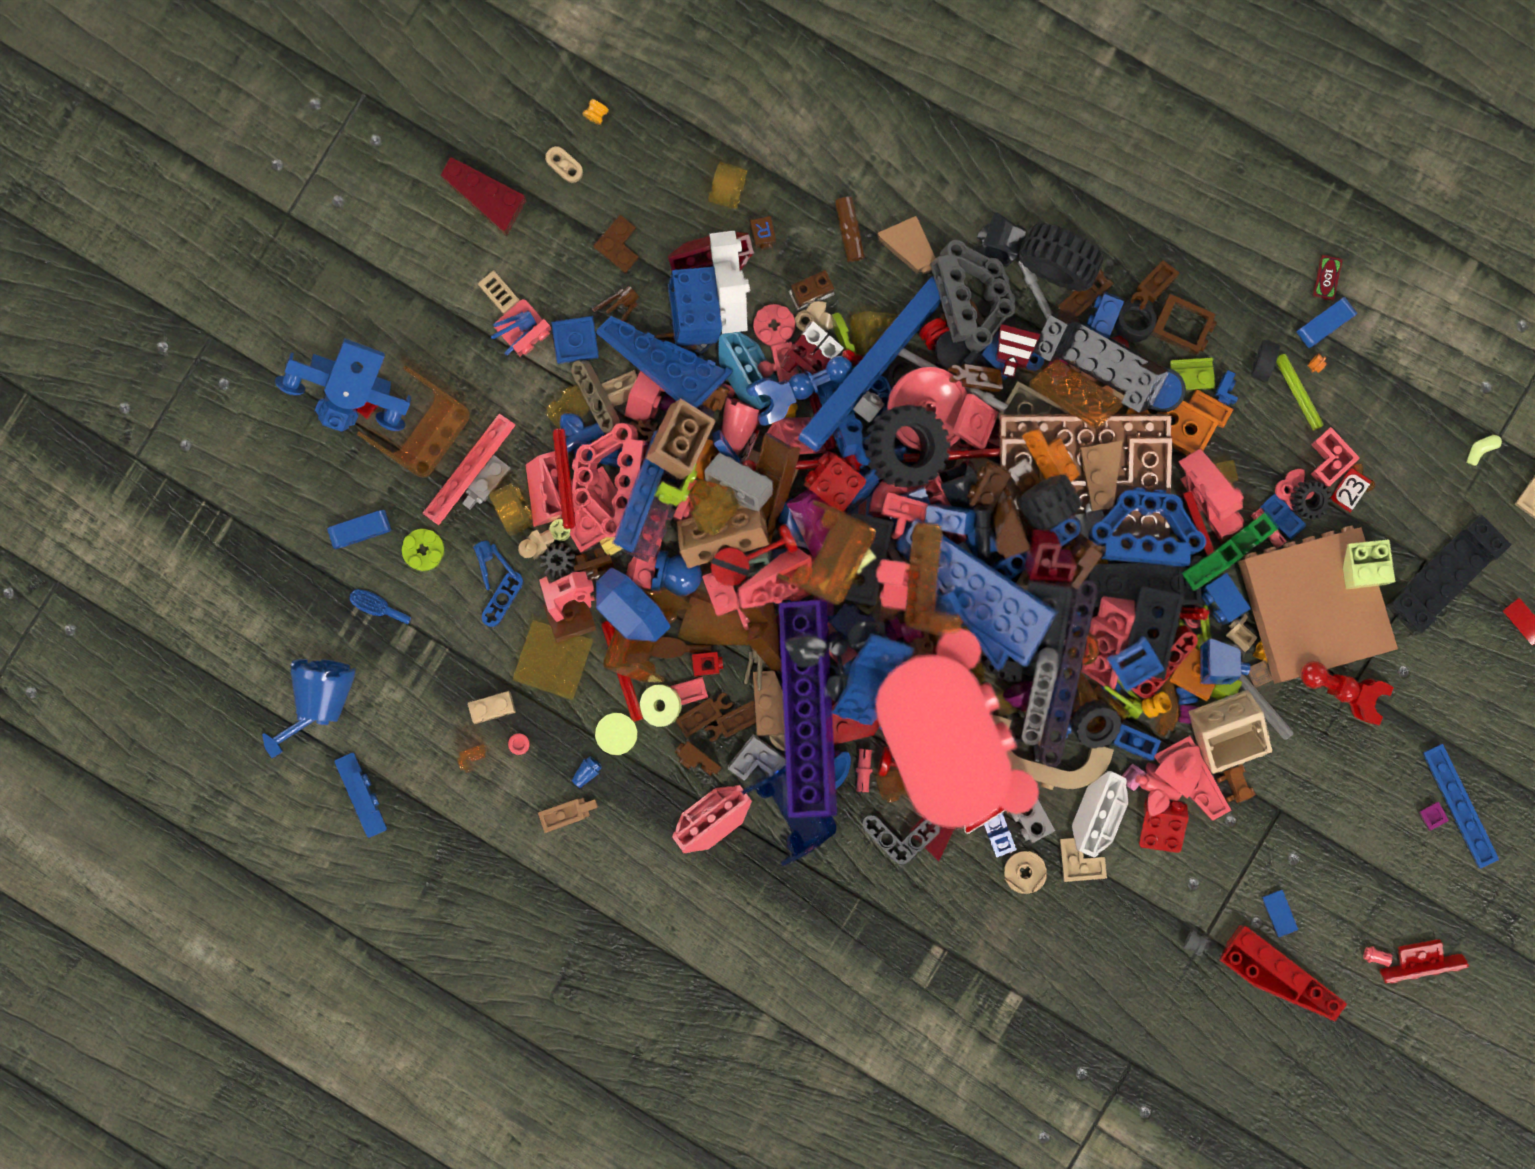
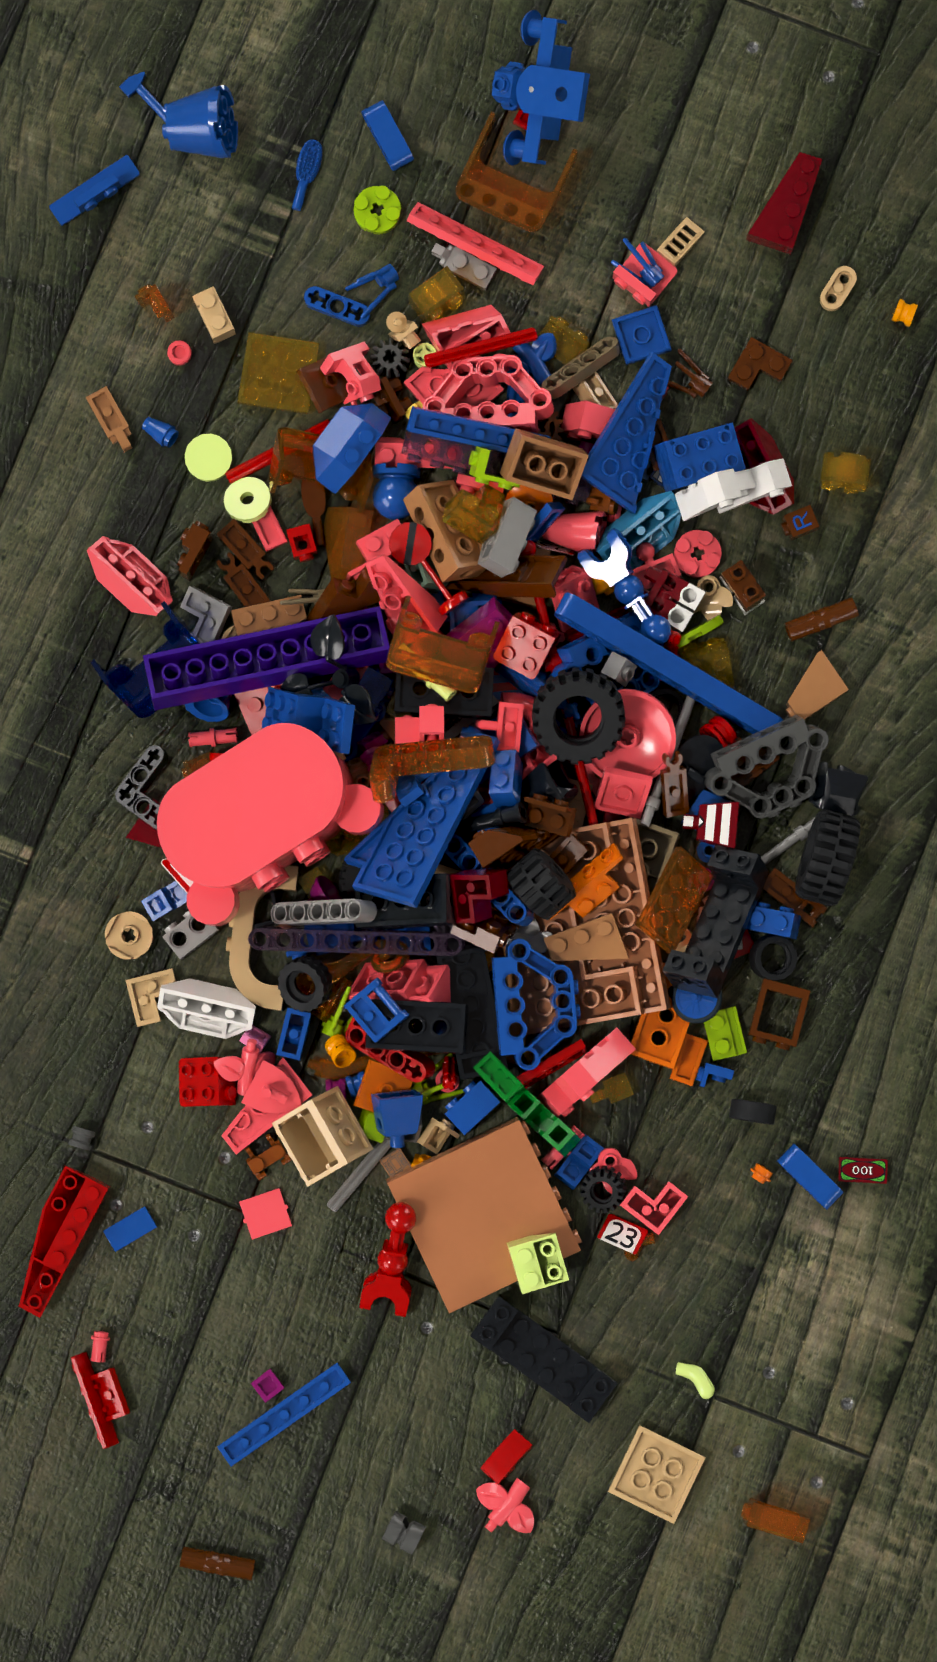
camera: 80 degrees right, 0 degrees up
reddish brown plate [1130,260,1179,310] -> none
lime axle [1276,354,1323,430] -> none
none -> coral piece [239,1188,292,1240]

